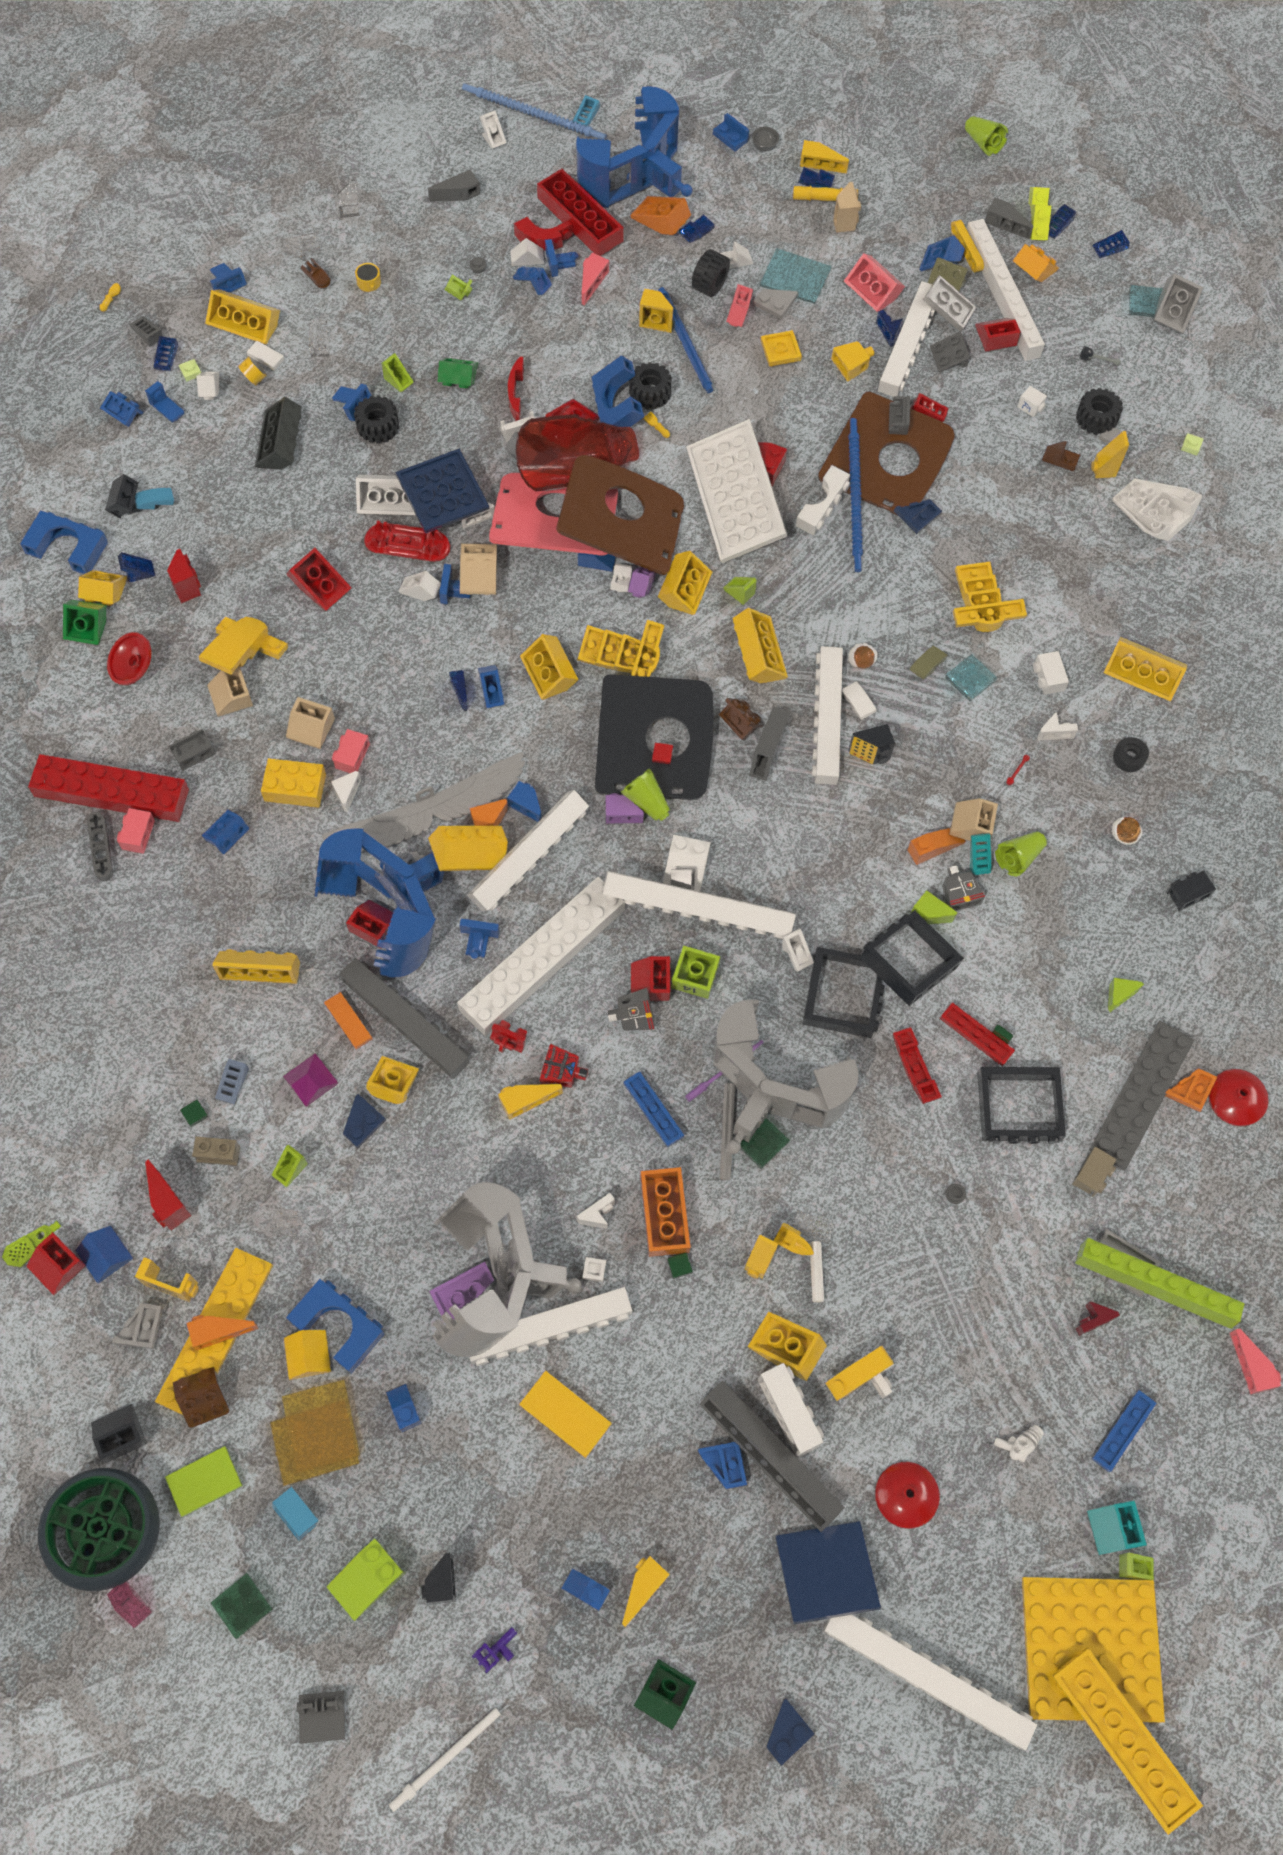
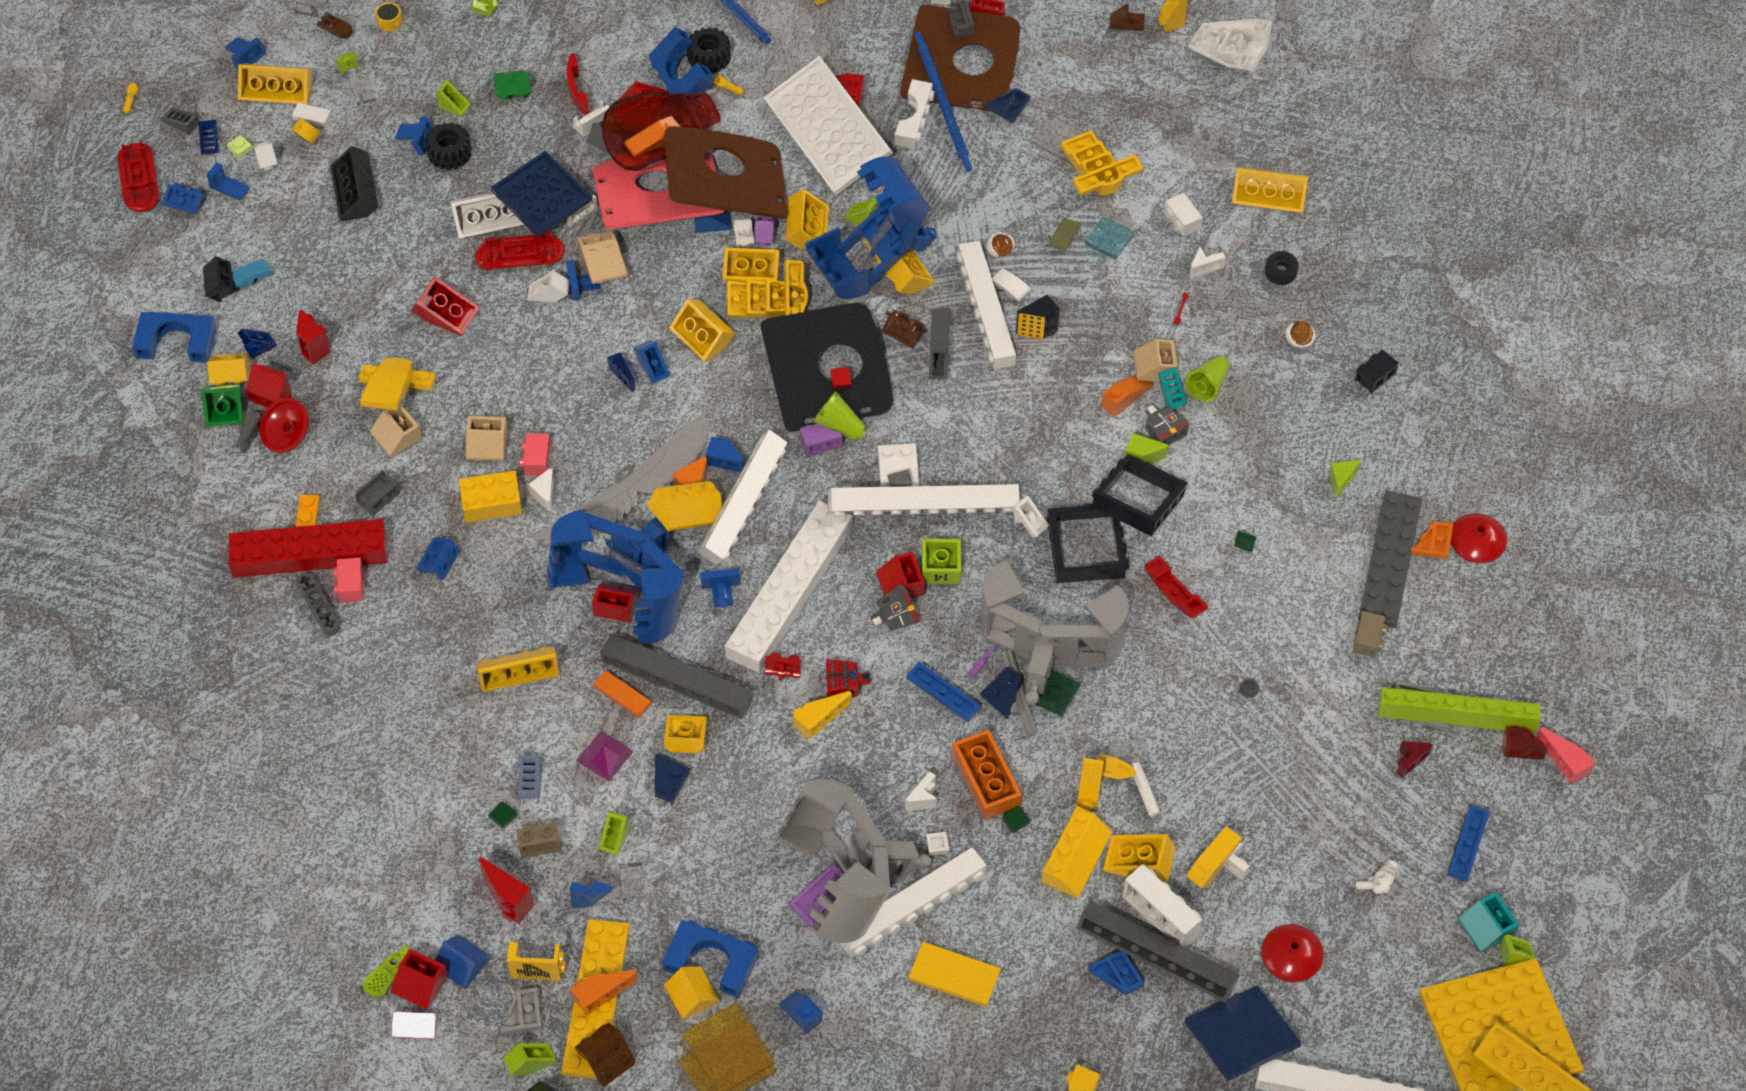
camera: 15 degrees left, 10 degrees down
red plate [940,1002,1015,1067] -> none
black window [977,1067,1066,1144] -> none
none -> red piece [117,141,159,212]
none -> dark grey slope [239,411,262,453]
none -> red slope [246,363,292,408]
none -> light orange plate [295,495,320,527]
none -> lime bracket [334,52,358,73]
none -> slope [392,1012,437,1039]
none -> lime slope [503,1043,556,1076]
none -> blue slope [569,881,612,908]
none -> orange slope [624,116,680,157]
none -> yellow slope [722,248,780,282]
none -> blue piece [805,157,937,299]
none -> dark blue wing [980,667,1023,720]
none -> yellow slope [1041,806,1112,898]
none -> clear red slope [1503,726,1547,760]

